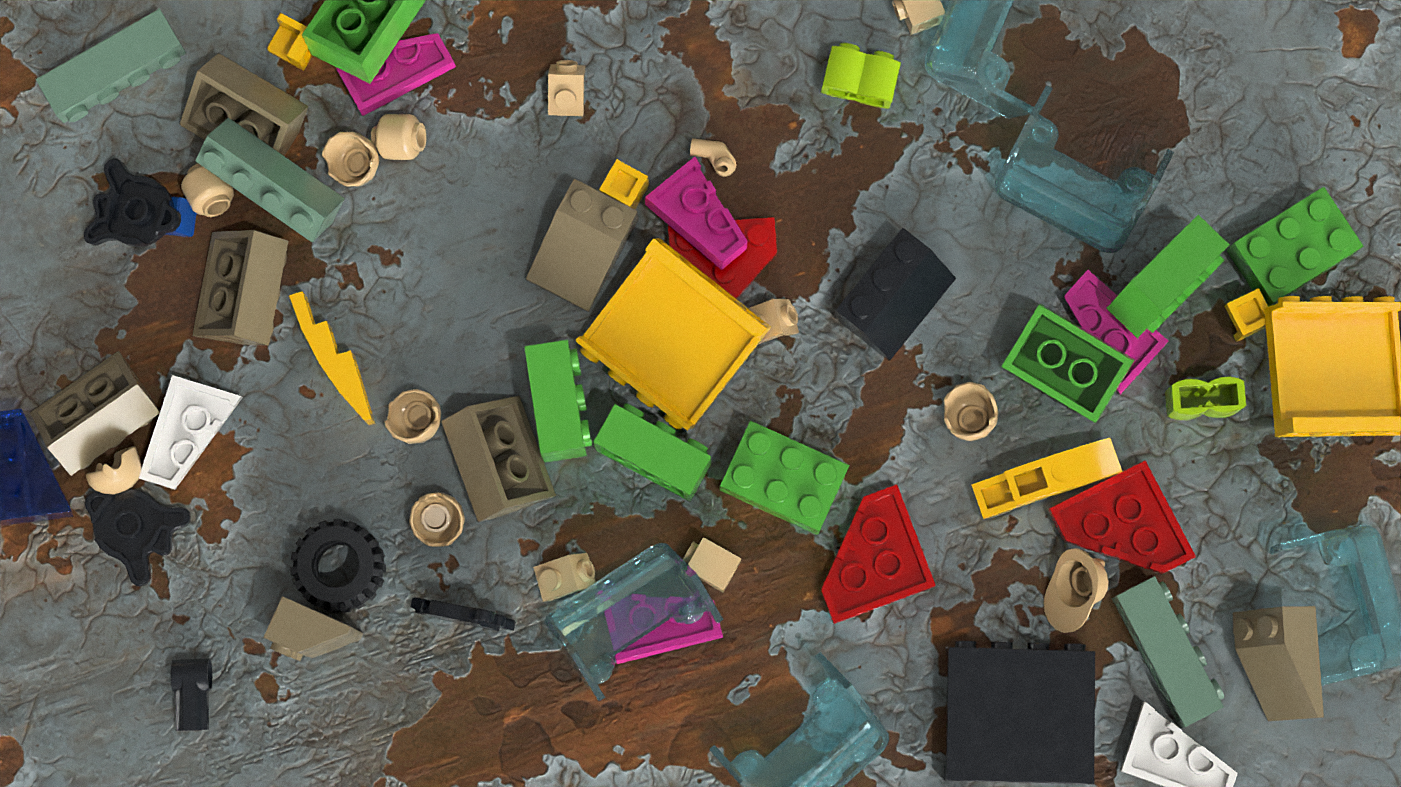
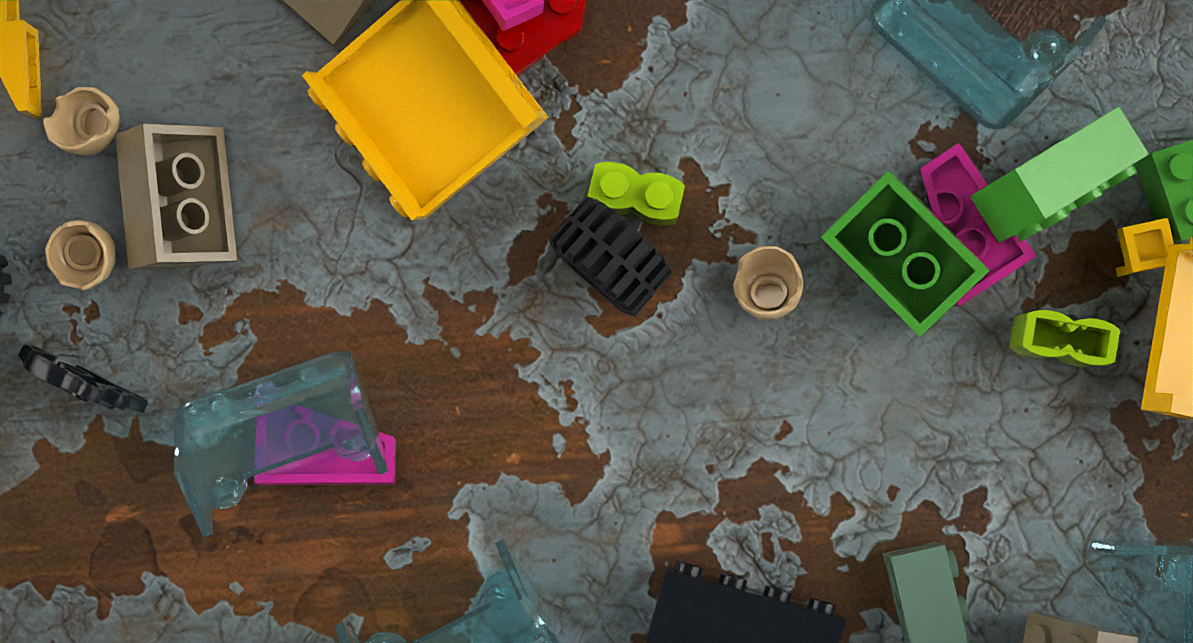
camera: 15 degrees right, 5 degrees up
bright green brick [524,340,592,463] -> none
tan bracket [533,553,596,602] -> none
bright green brick [594,403,711,502] -> none
tan brick [683,537,741,593] -> none
bright green brick [720,421,850,535] -> none
tan bracket [749,299,799,344] -> none
red plate [821,484,936,625] -> none
black slope [834,228,956,361] -> none
yellow slope [971,438,1123,519] -> none
tan piece [1044,548,1109,633] -> none
red plate [1048,460,1196,574] -> none
none -> black tyre [549,197,672,316]
none -> lime brick [587,162,685,226]

